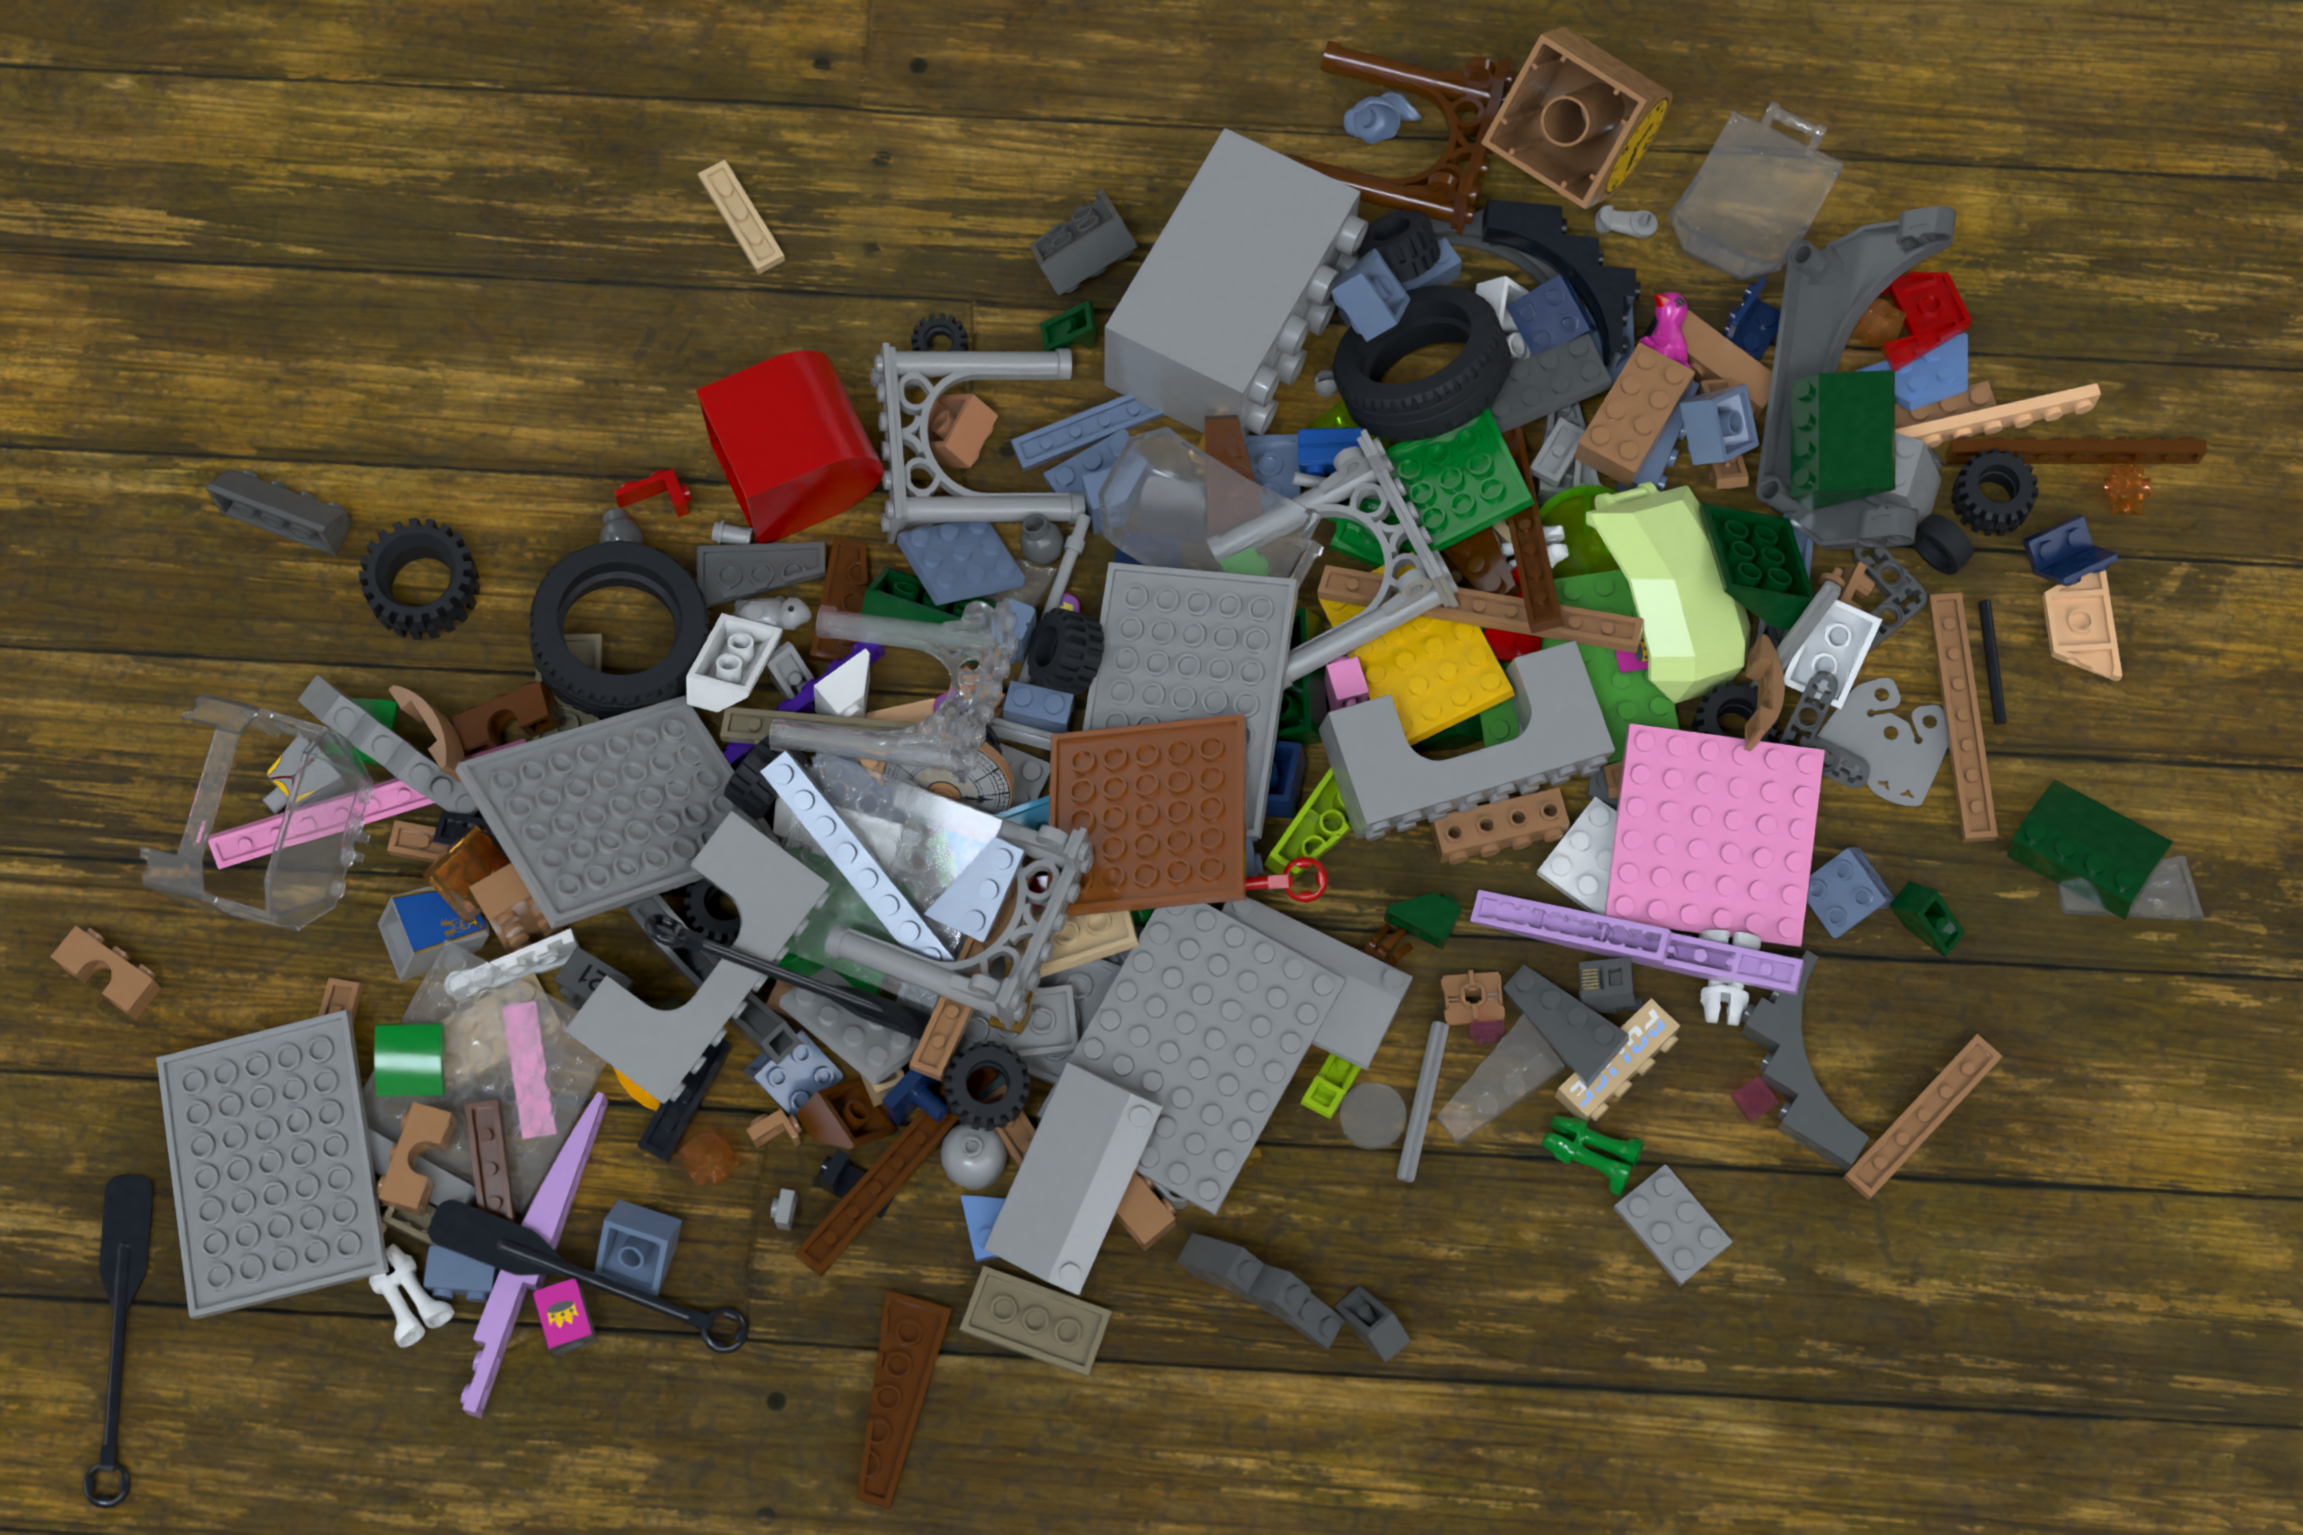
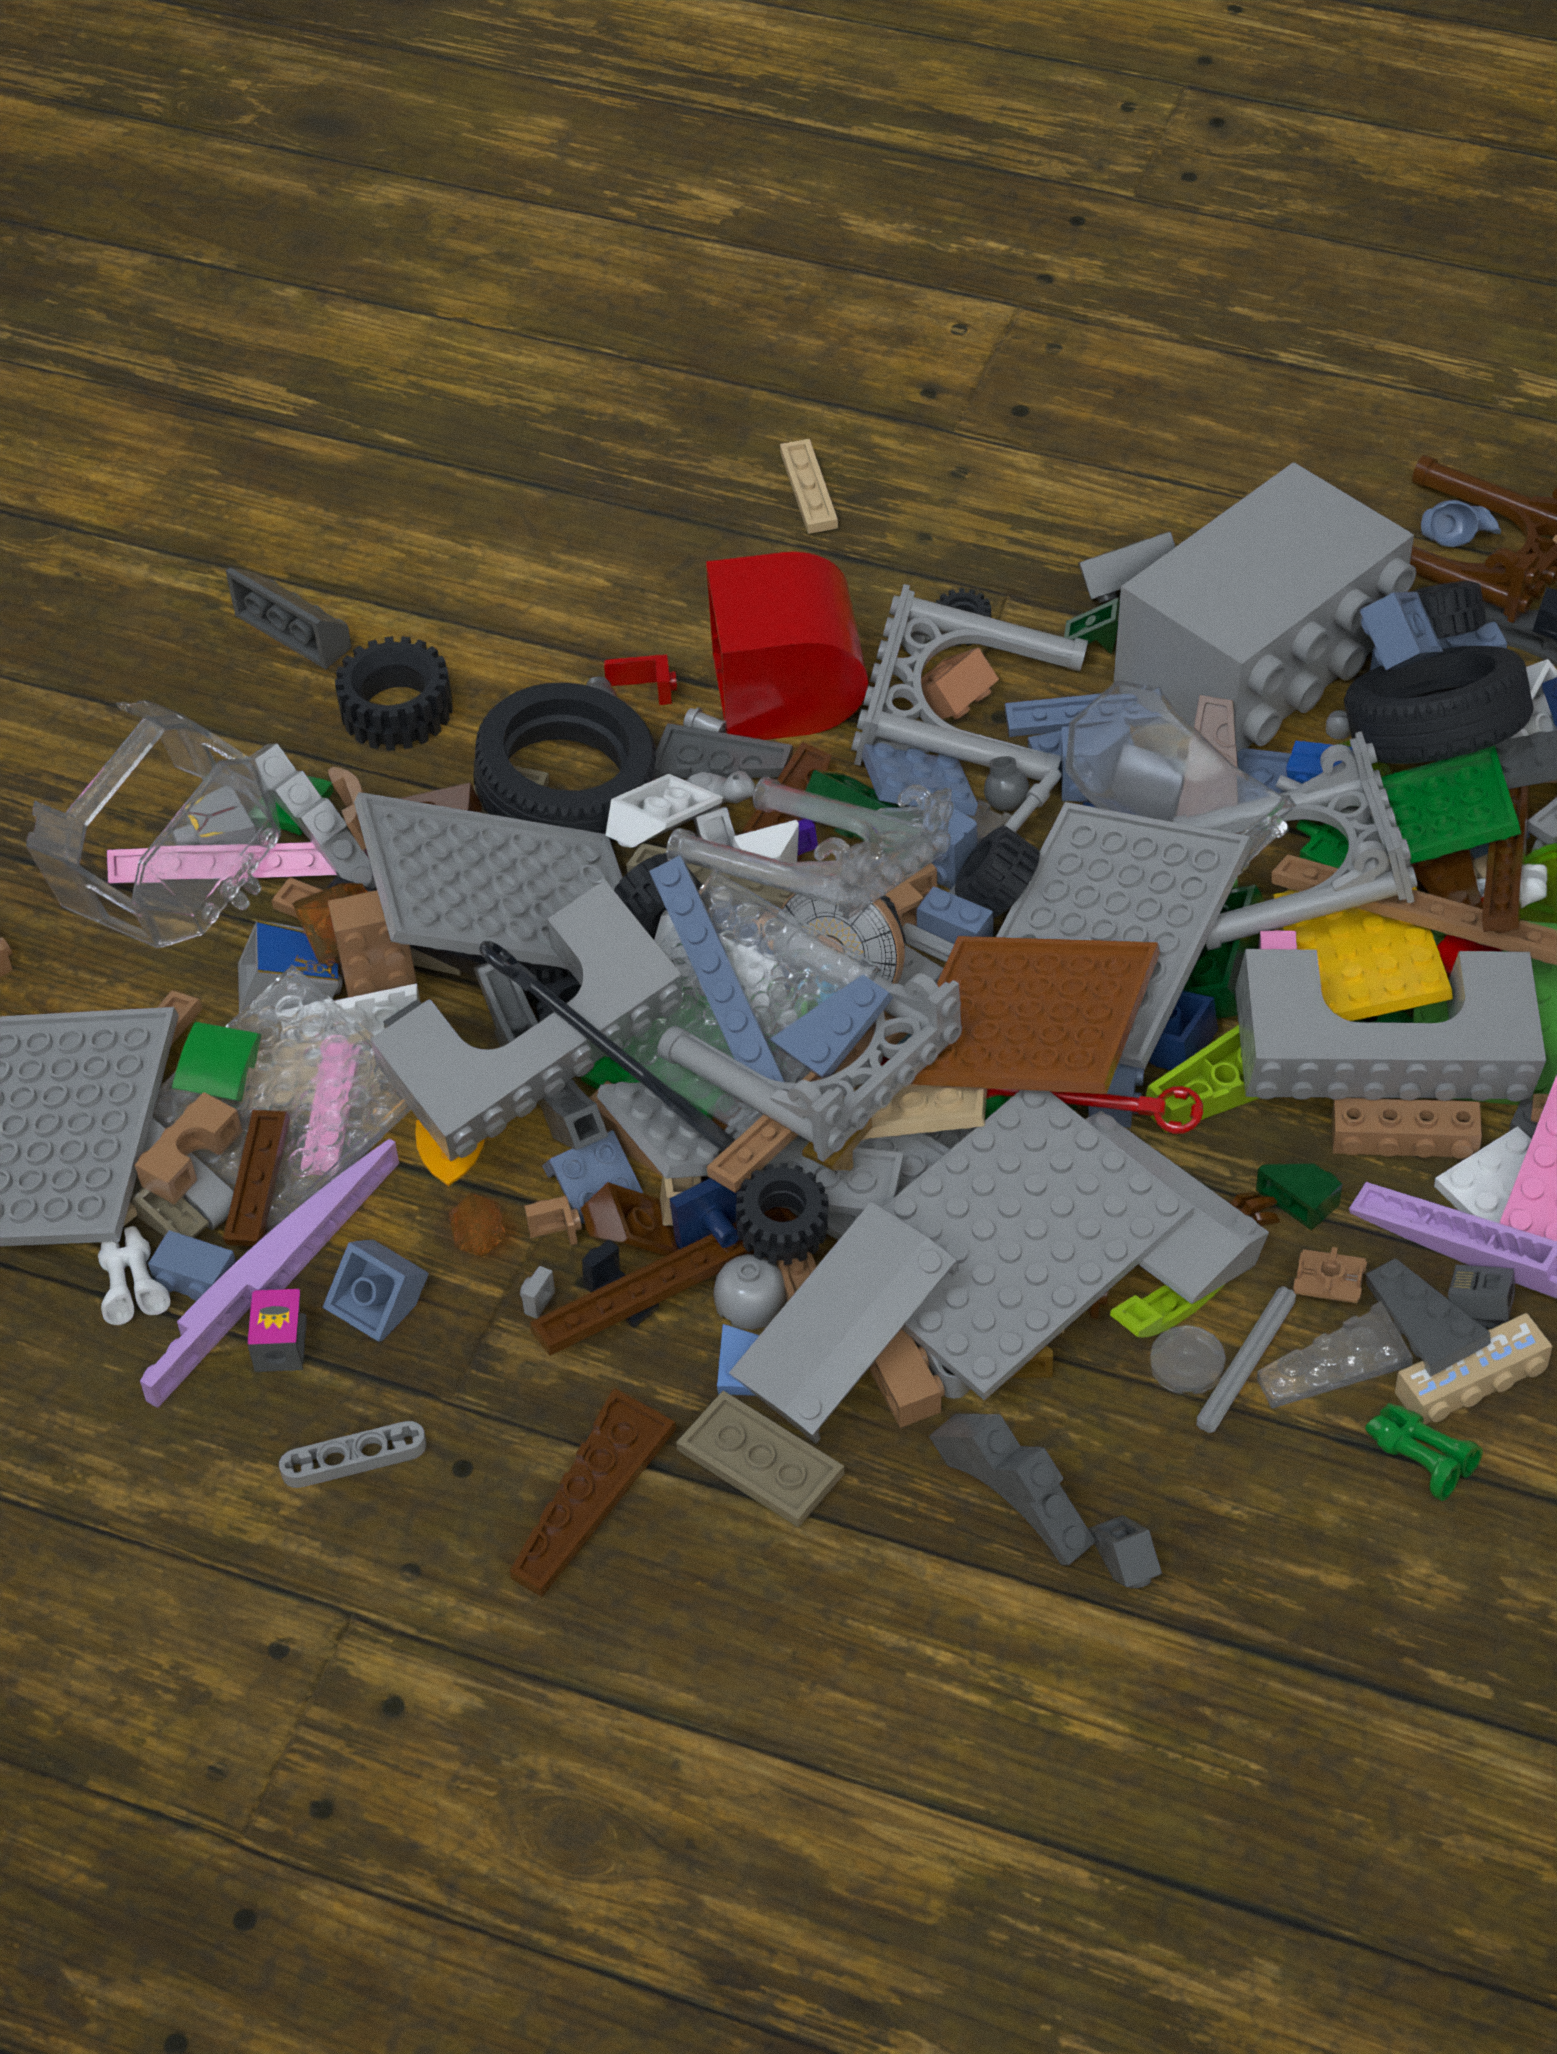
camera: 20 degrees right, 20 degrees down
black piece [428,1200,748,1354] -> none
black plate [637,1039,733,1163] -> none
clear pink plate [1467,1020,1505,1045] -> none
light grey plate [1613,1164,1732,1286] -> none
none -> light grey beam [279,1421,426,1488]

